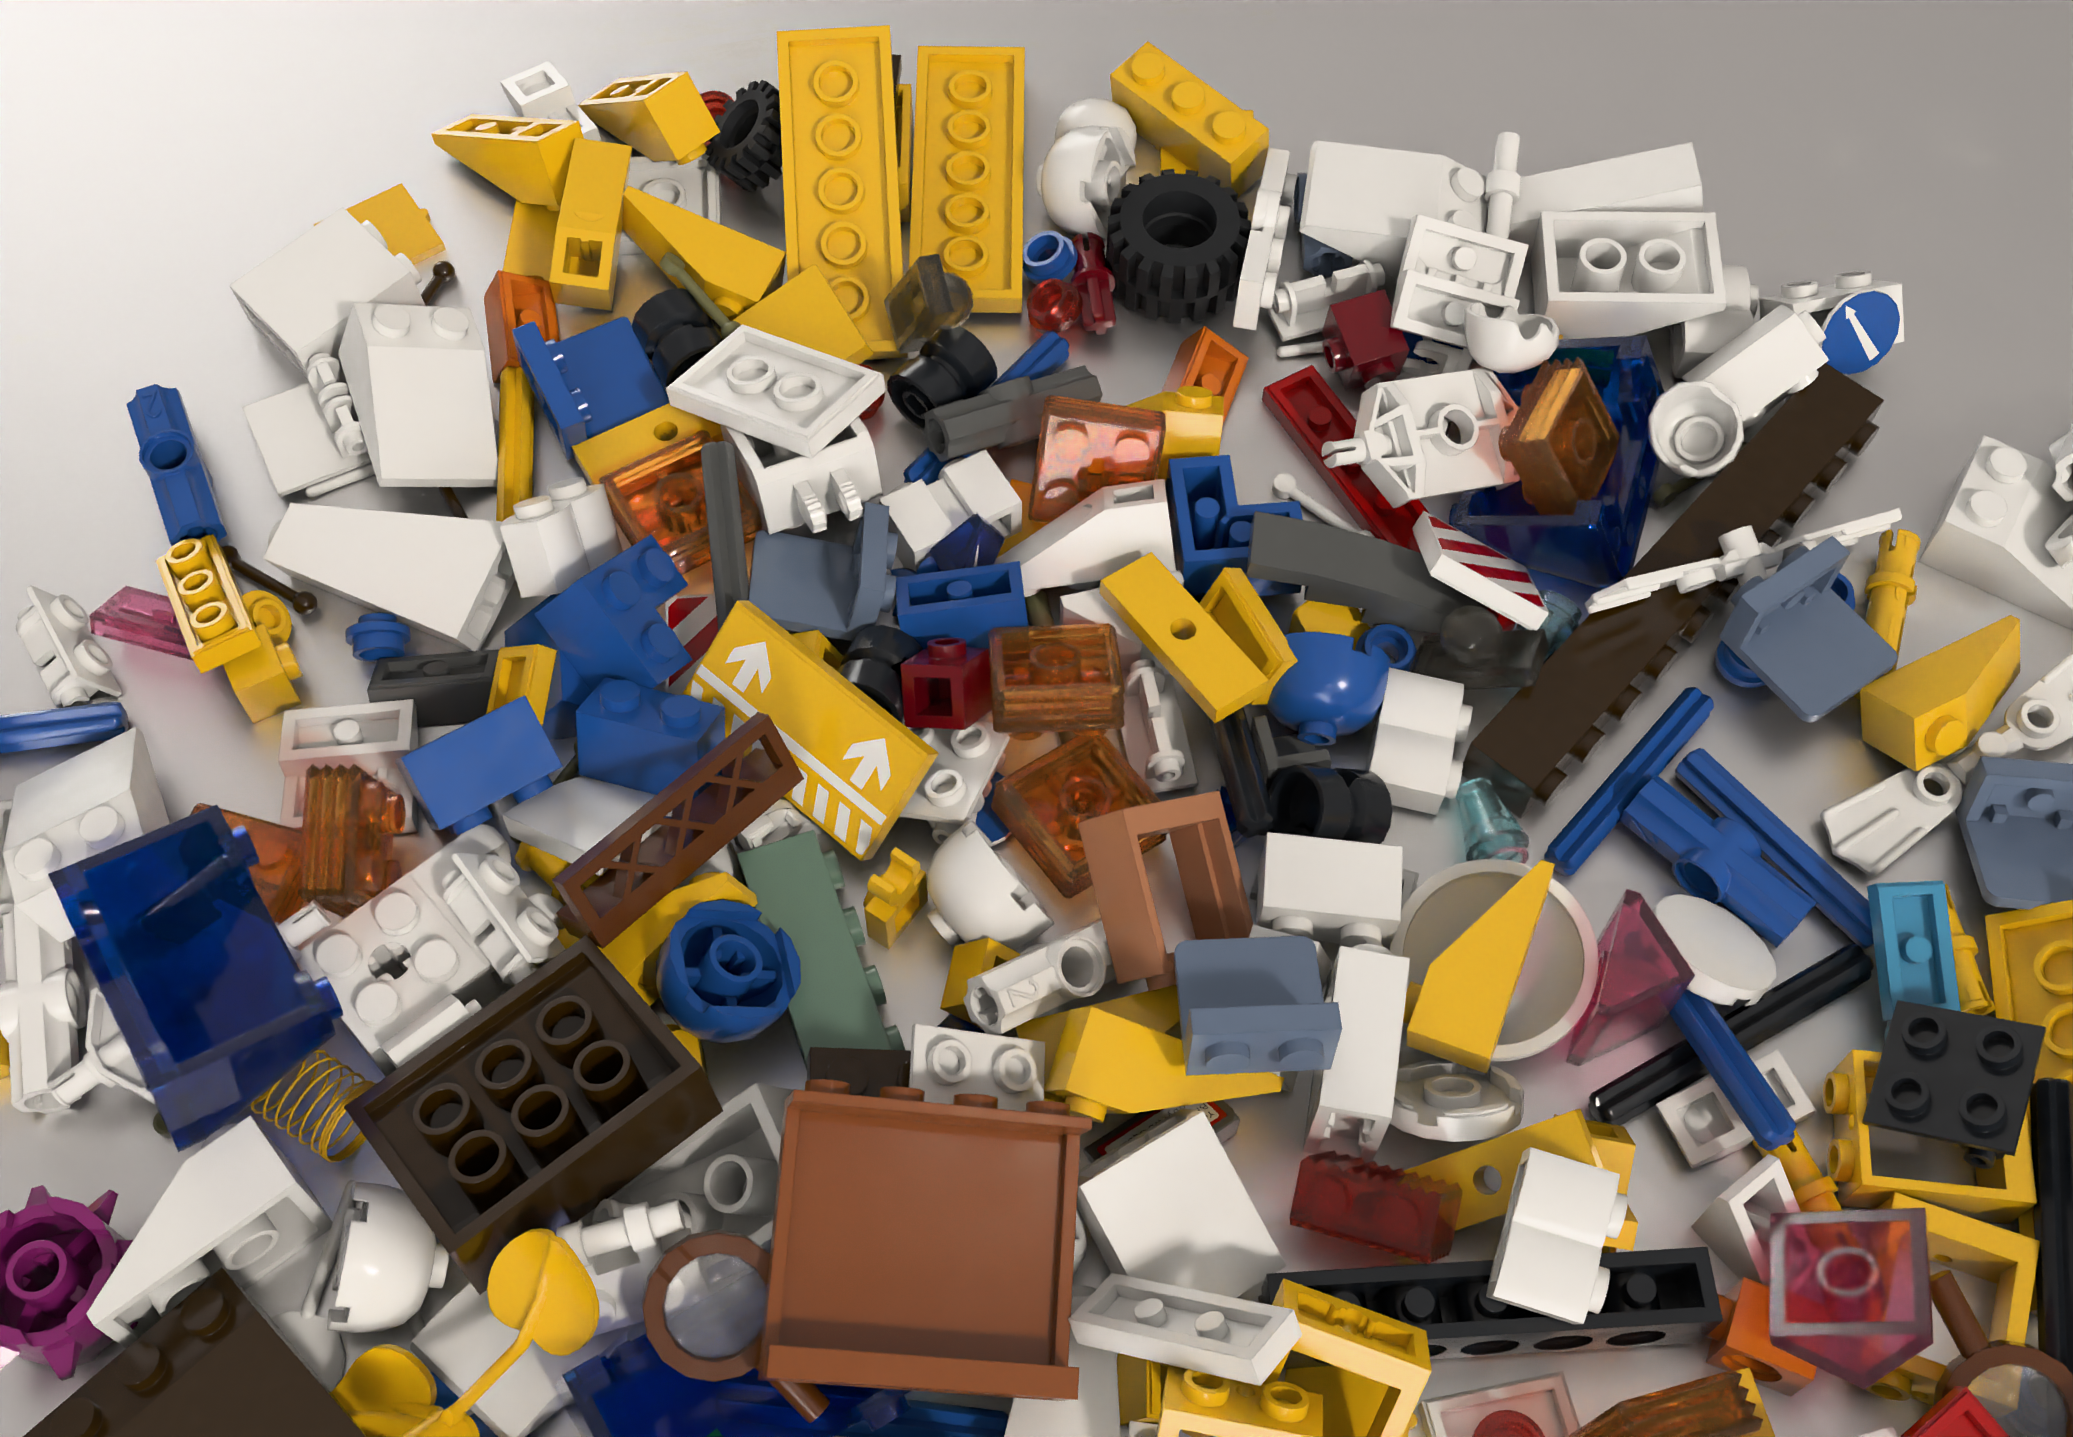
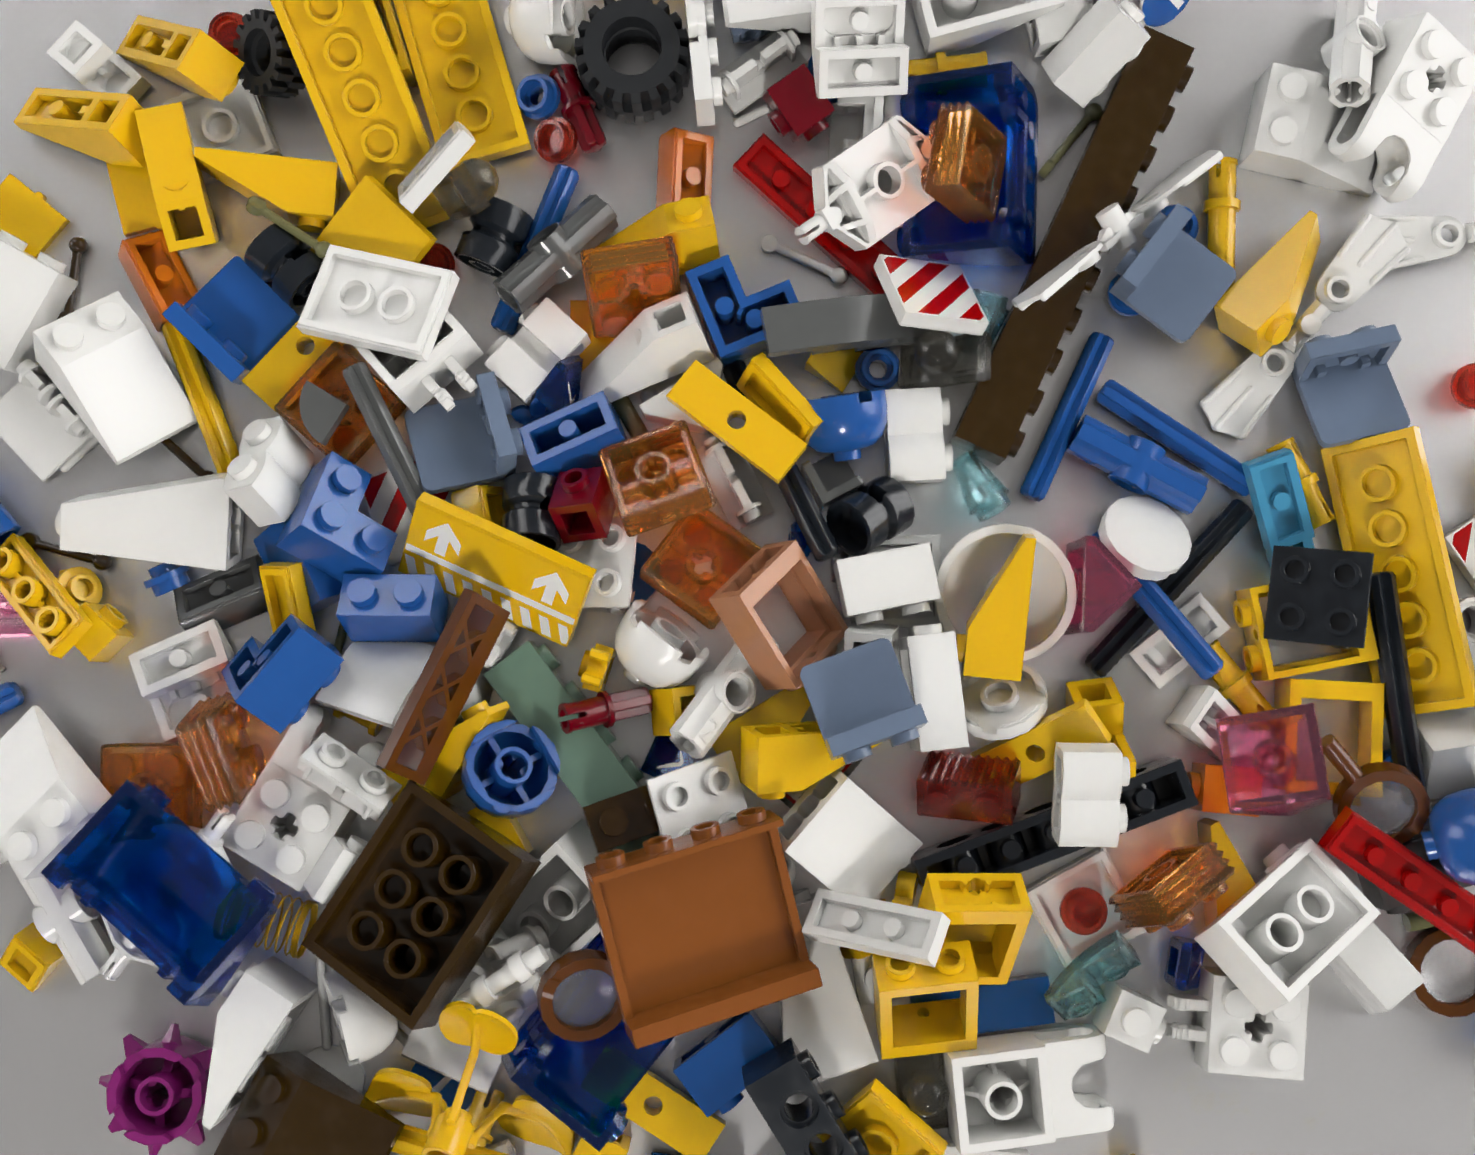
camera: 15 degrees left, 25 degrees up
white hair [1464,302,1560,373] -> none
white hair [1648,381,1744,479] -> none
none -> dark grey tile [299,380,350,446]
none -> white tile [397,121,476,214]
none -> dark red axle [558,687,653,734]

